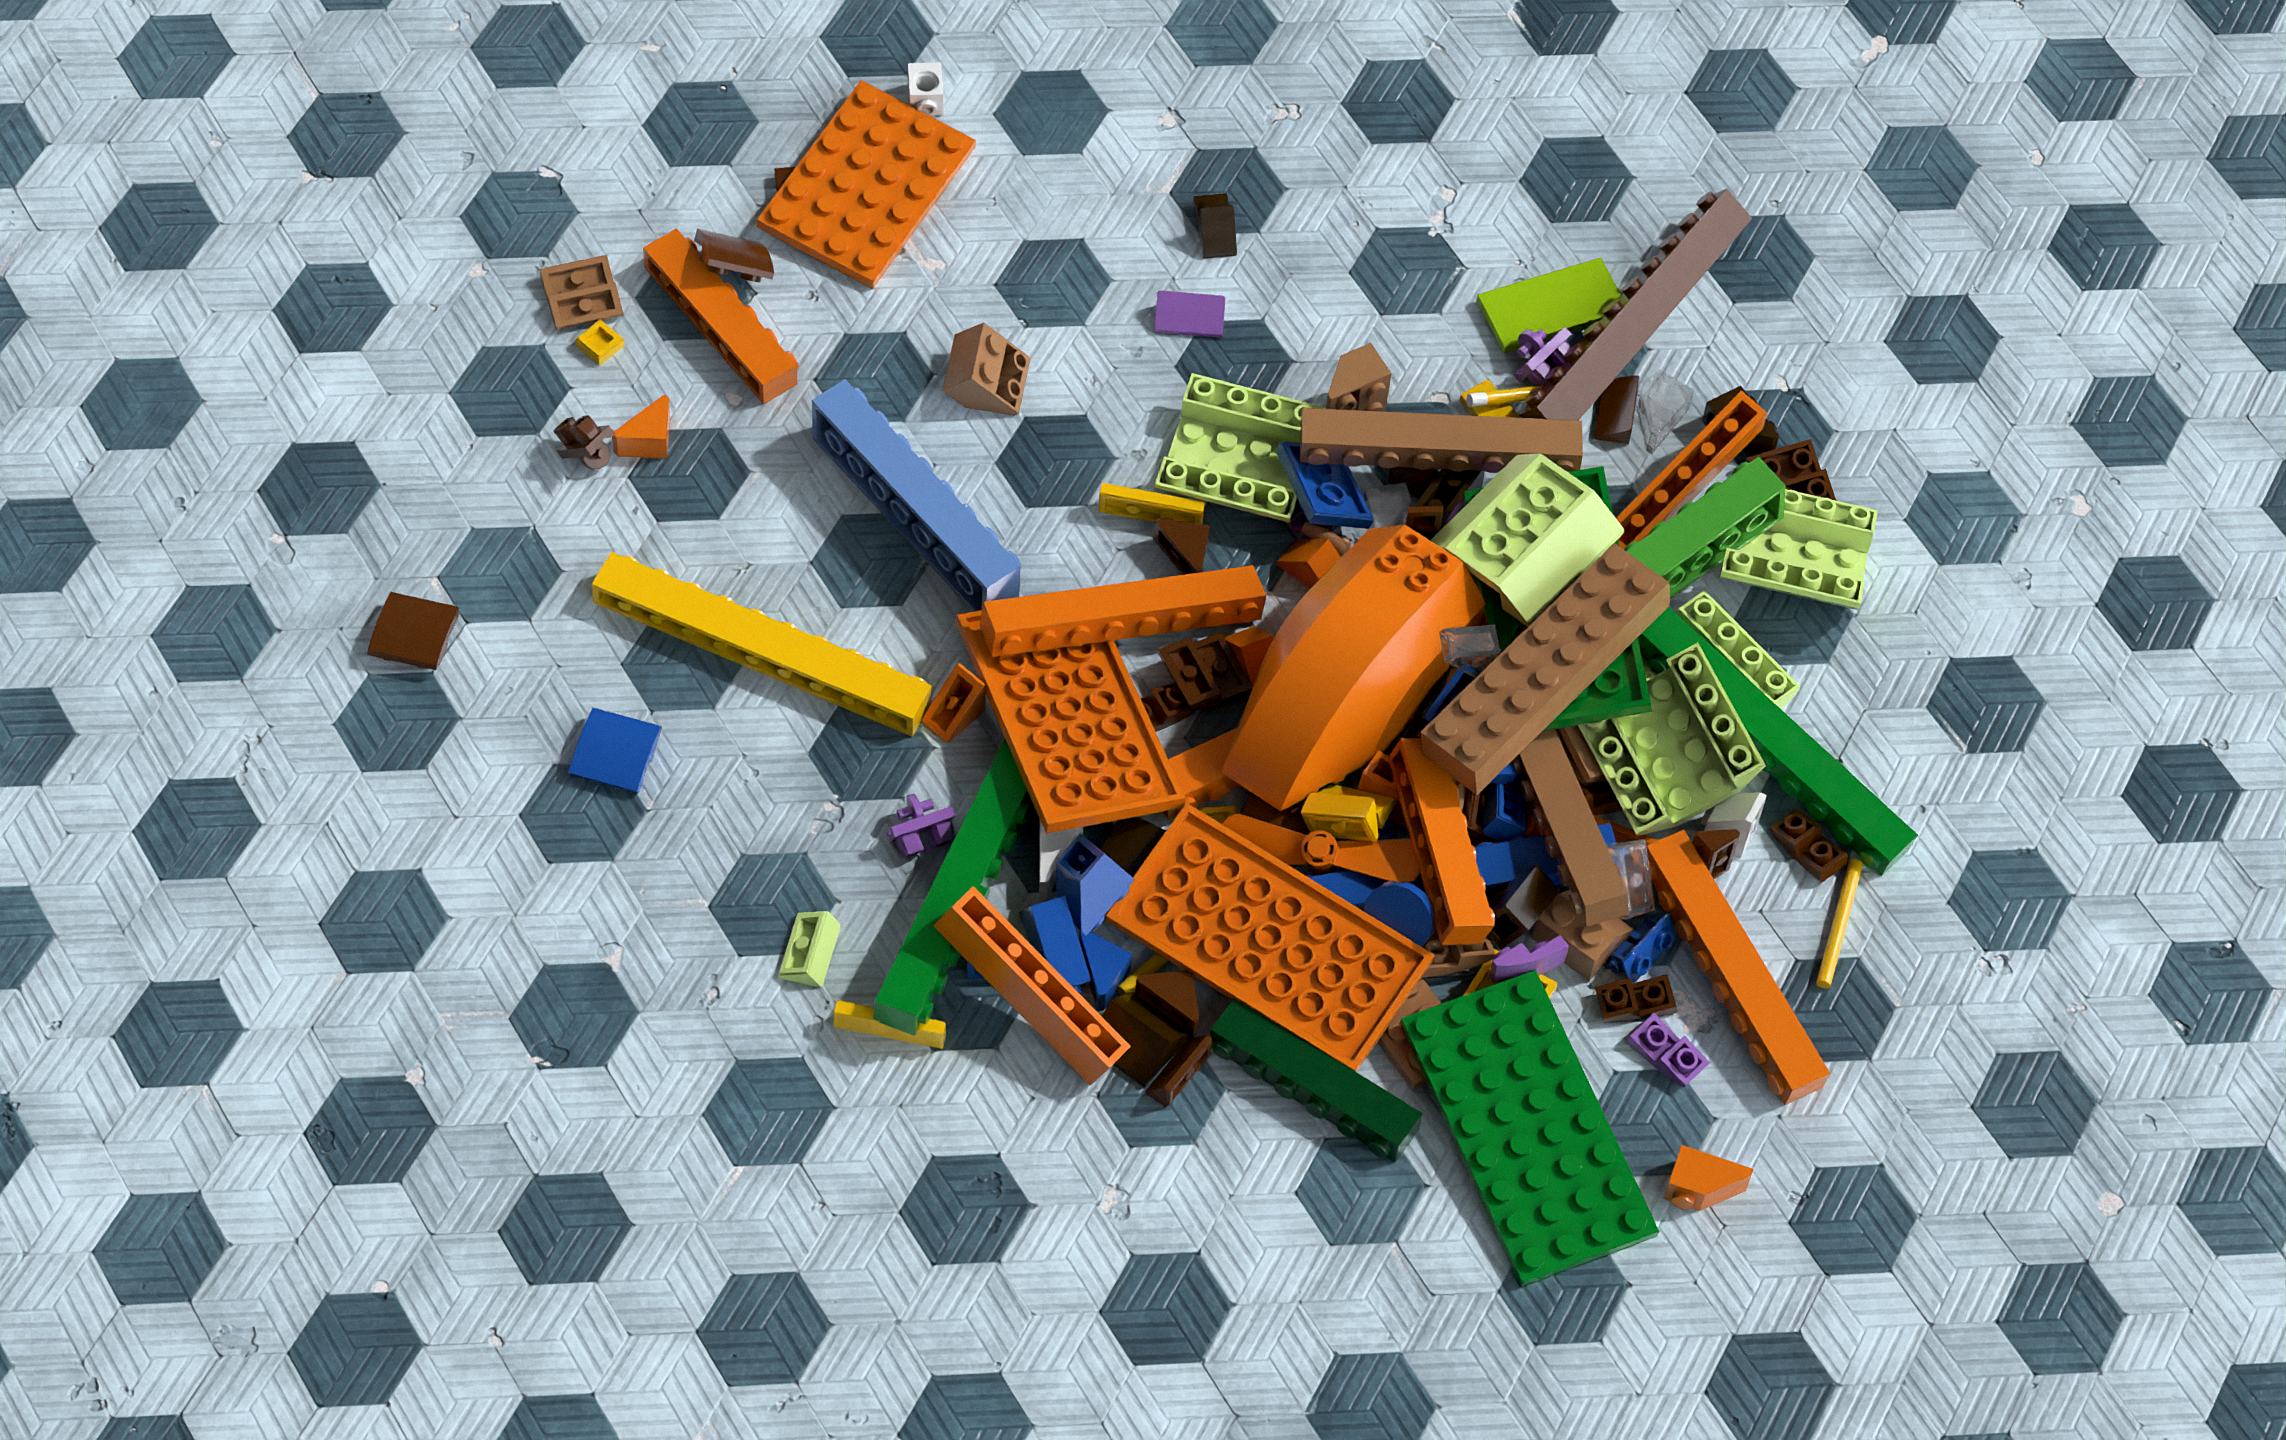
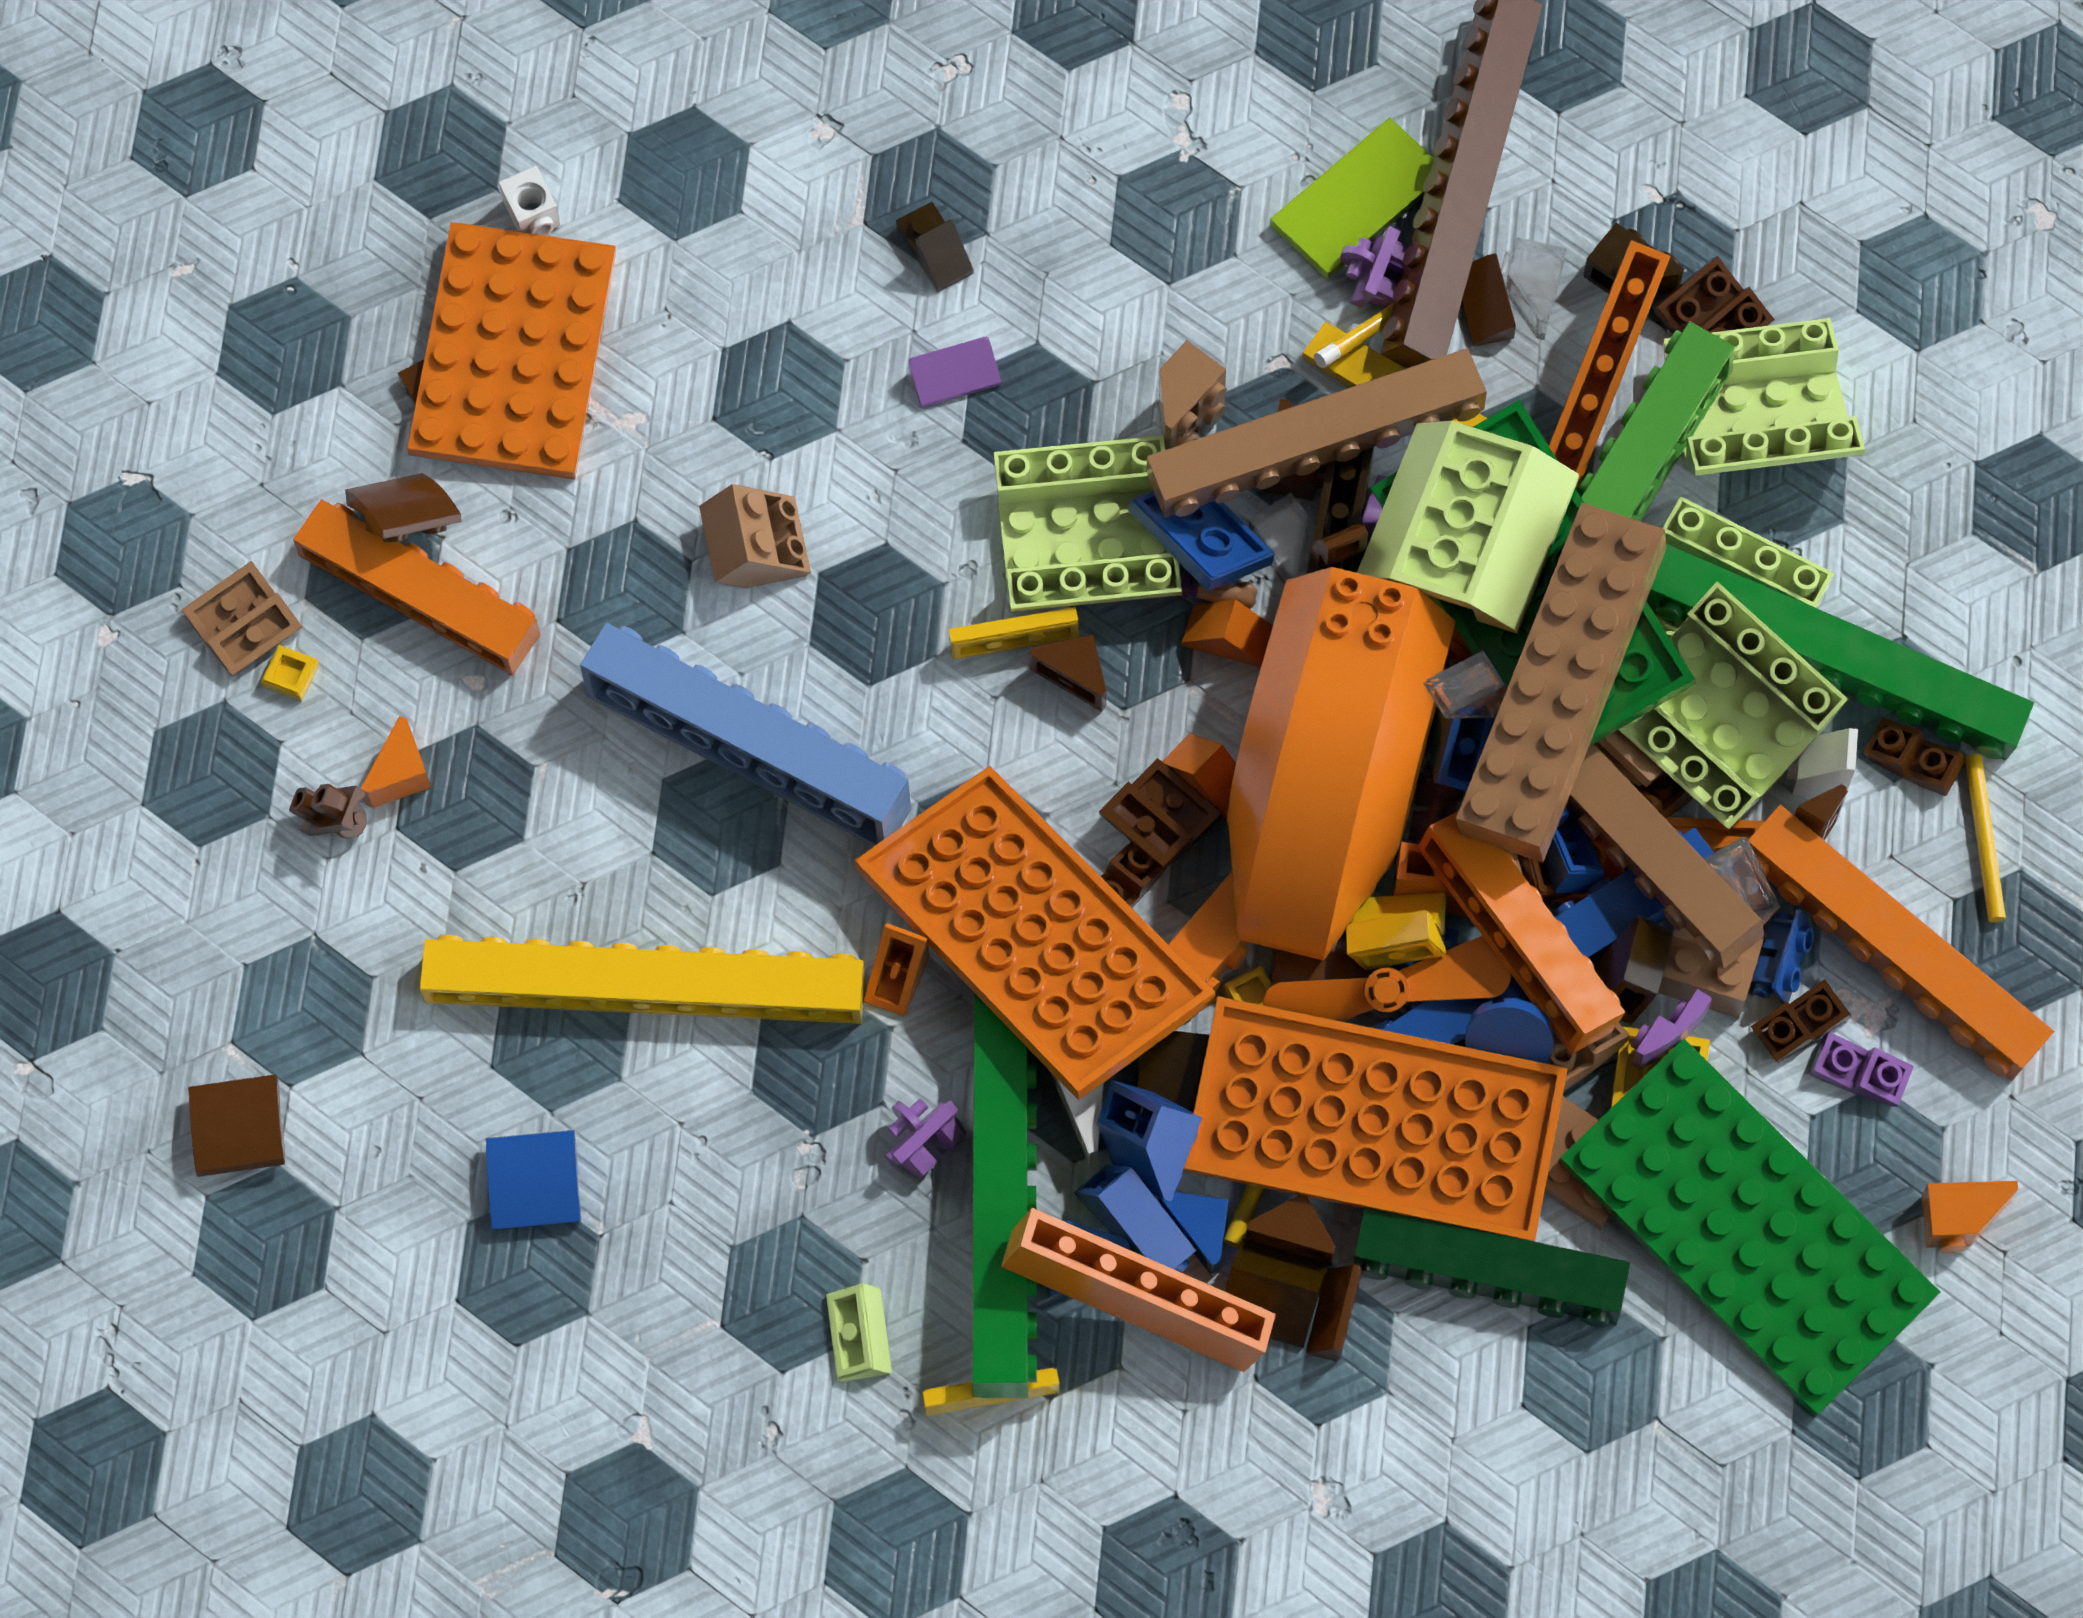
camera: 15 degrees left, 10 degrees up
orange brick [980,565,1267,657] -> none

